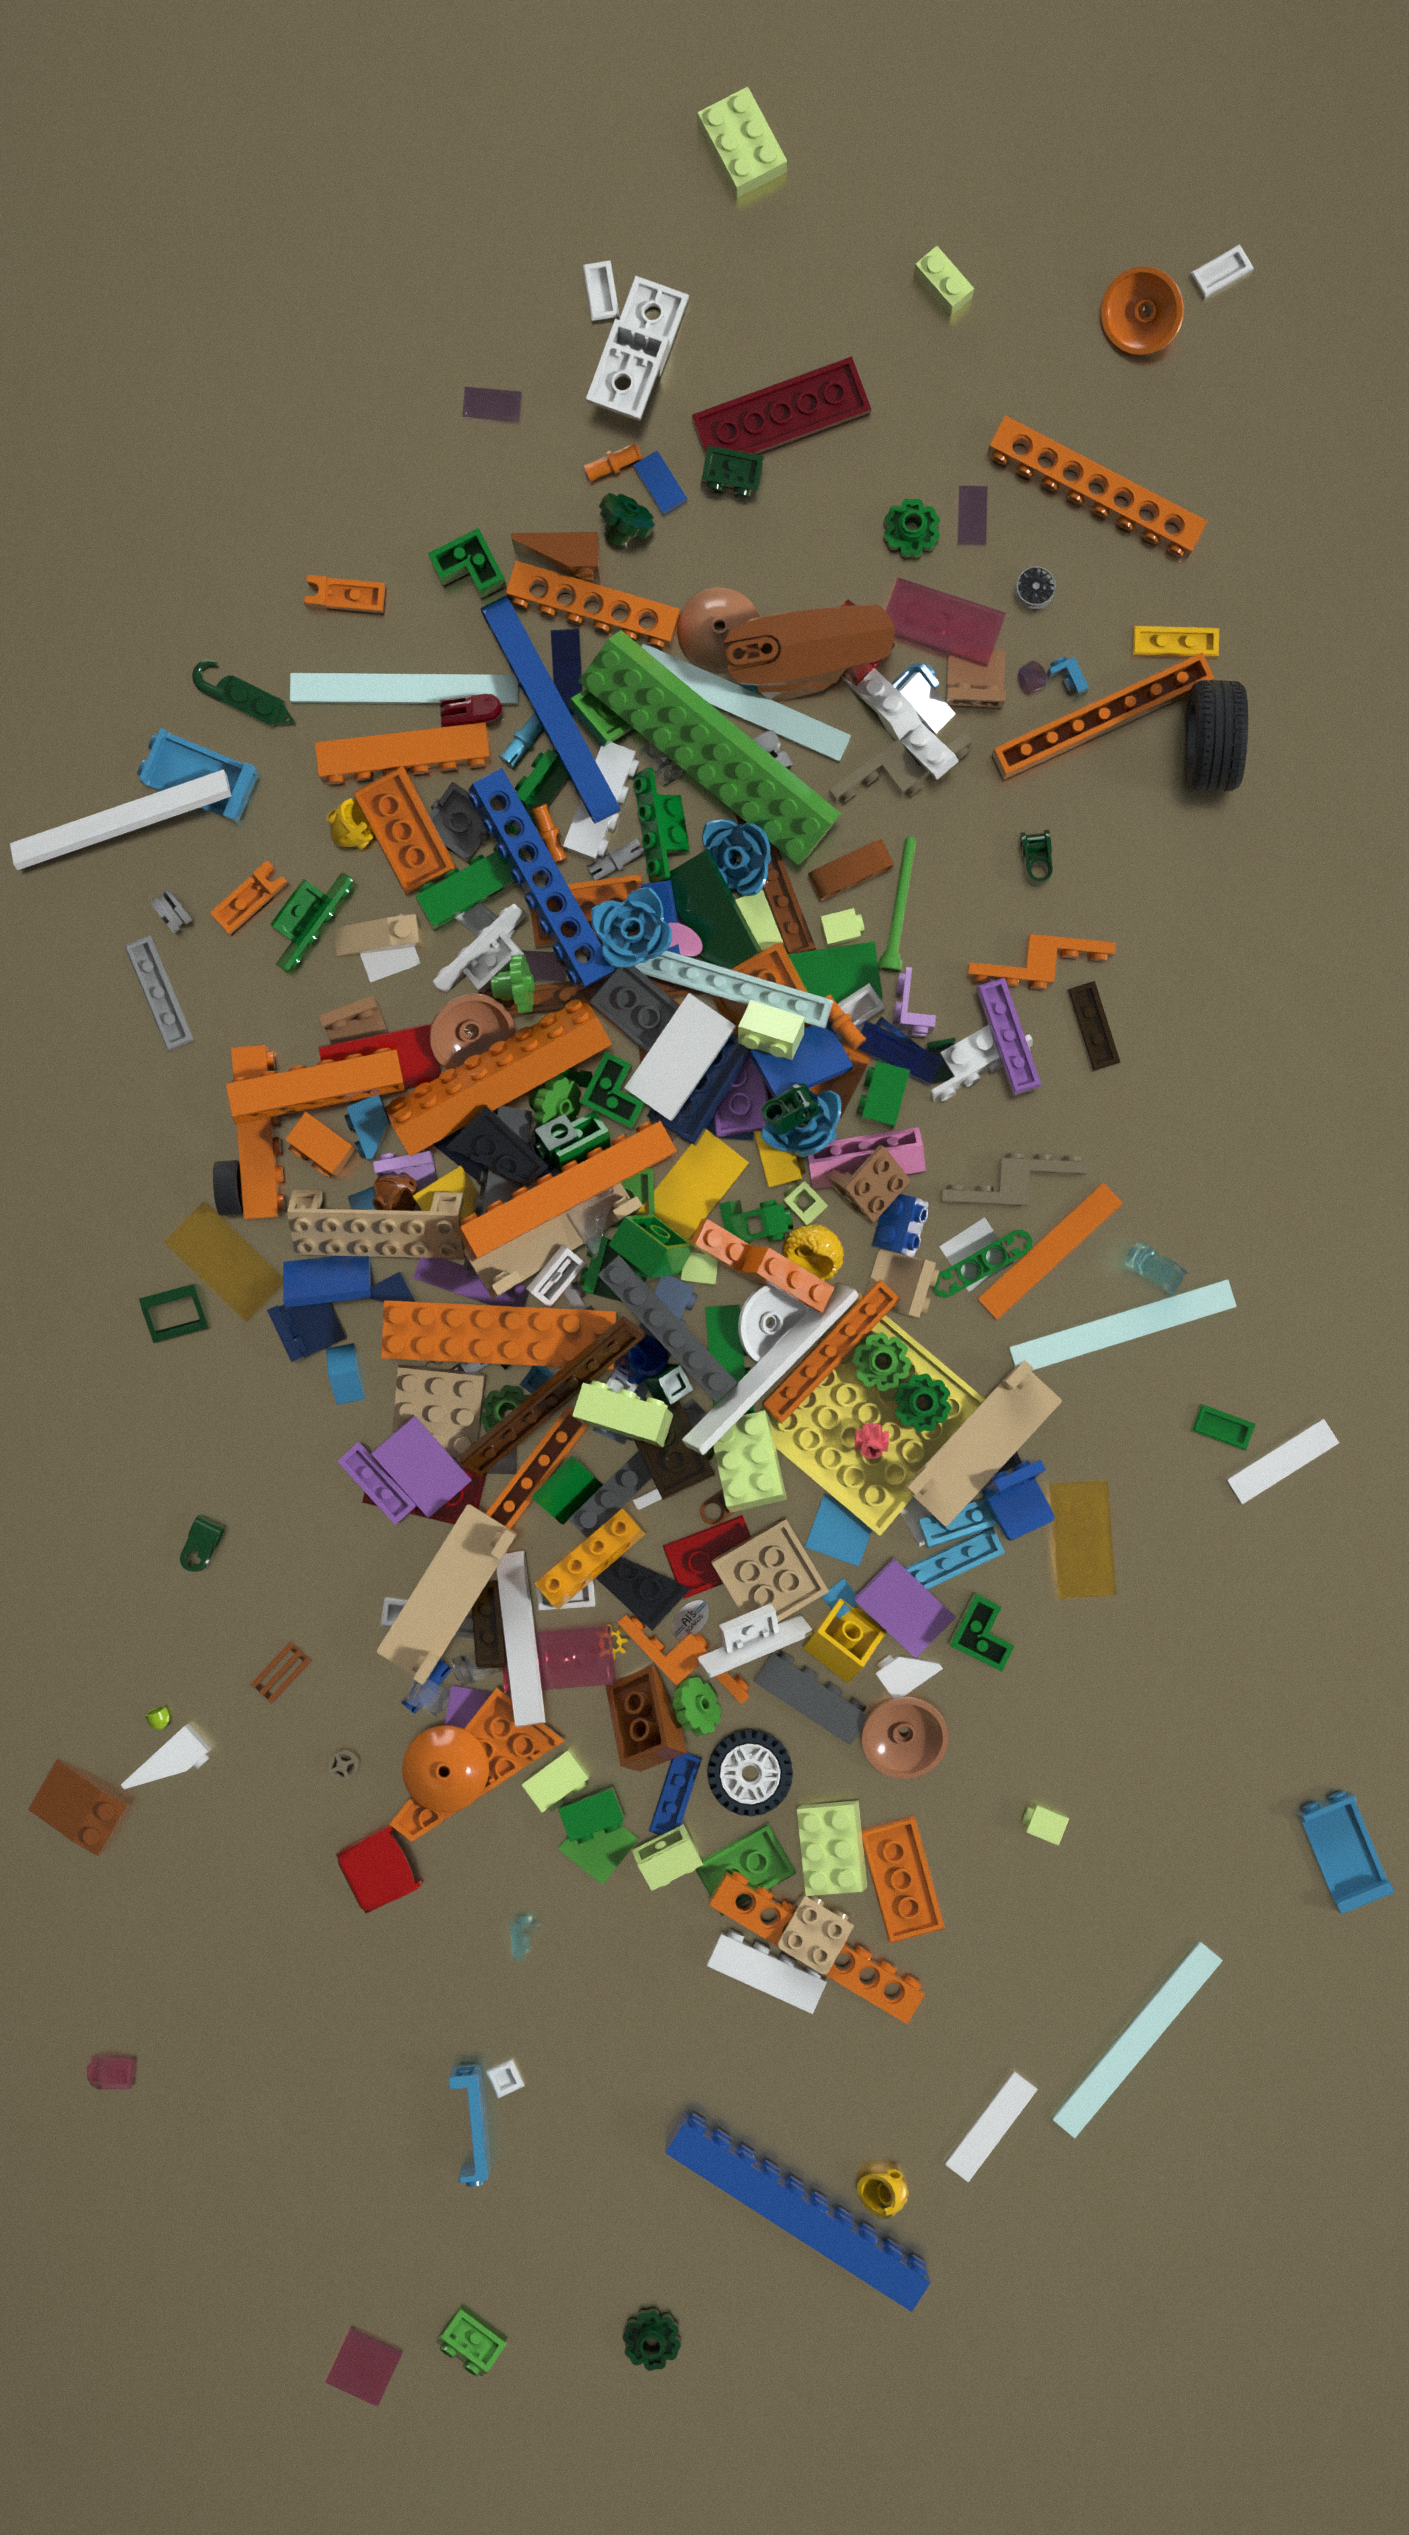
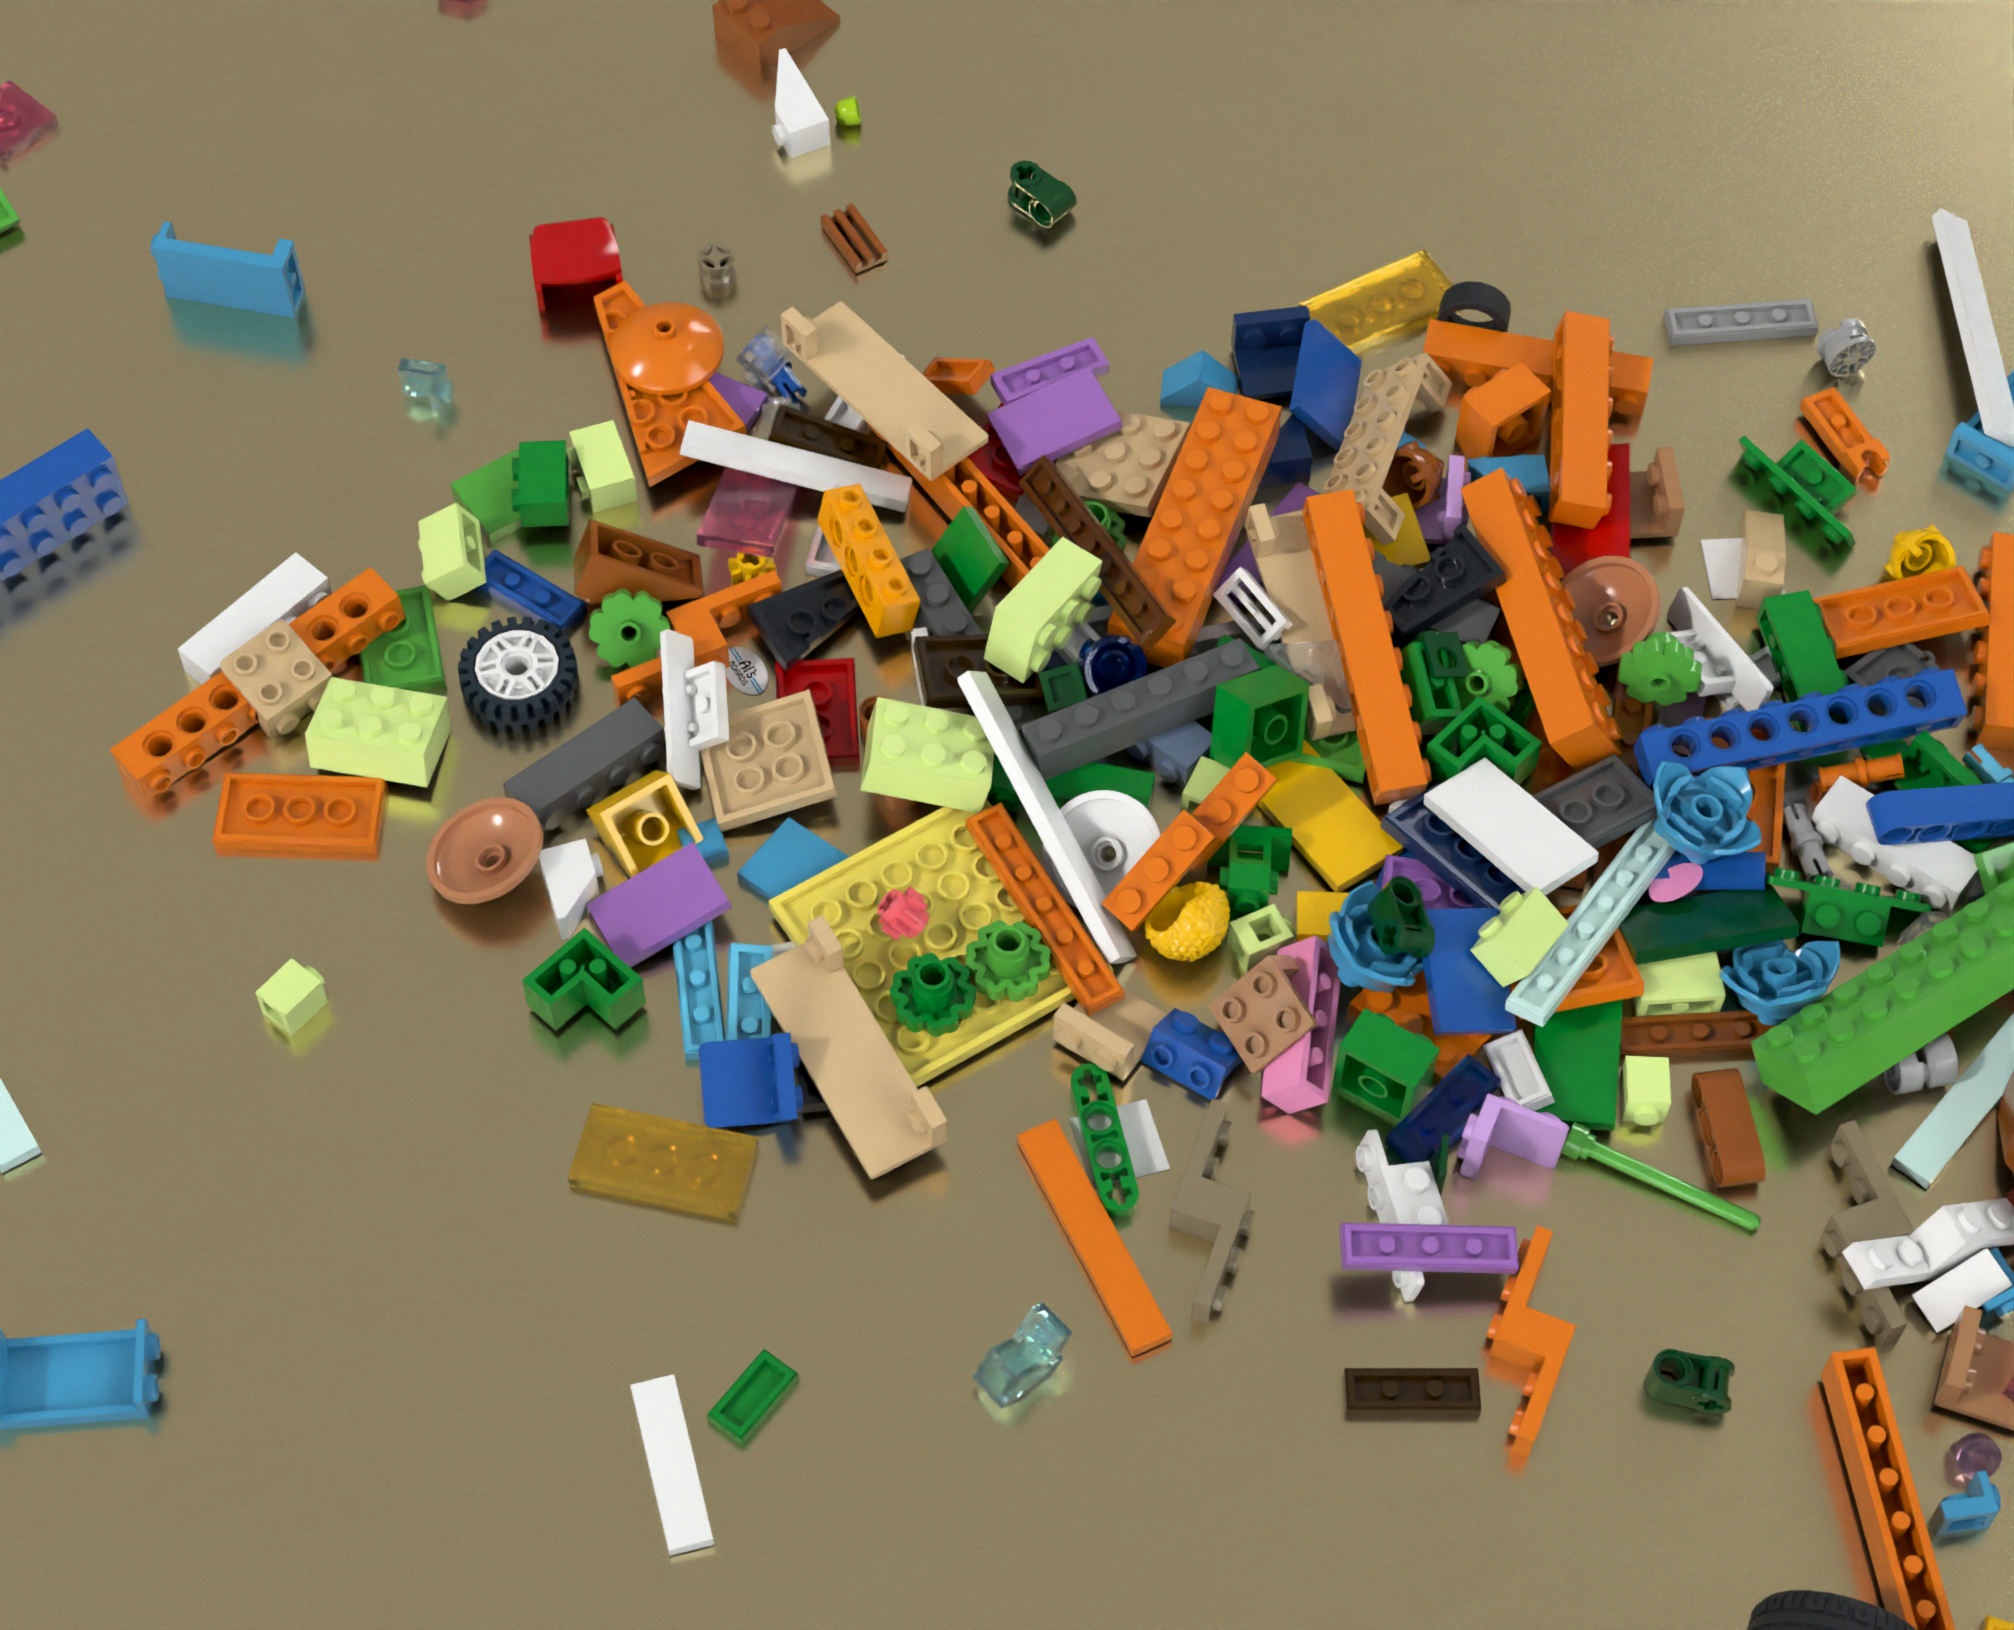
camera: 100 degrees right, 30 degrees down
dark green tile [139,1284,209,1343] -> none
white tile [486,2058,525,2098] -> none
orange pin [825,994,867,1051] -> none
light aqua tile [1009,1280,1237,1371] -> none
none -> orange tile [922,357,996,395]

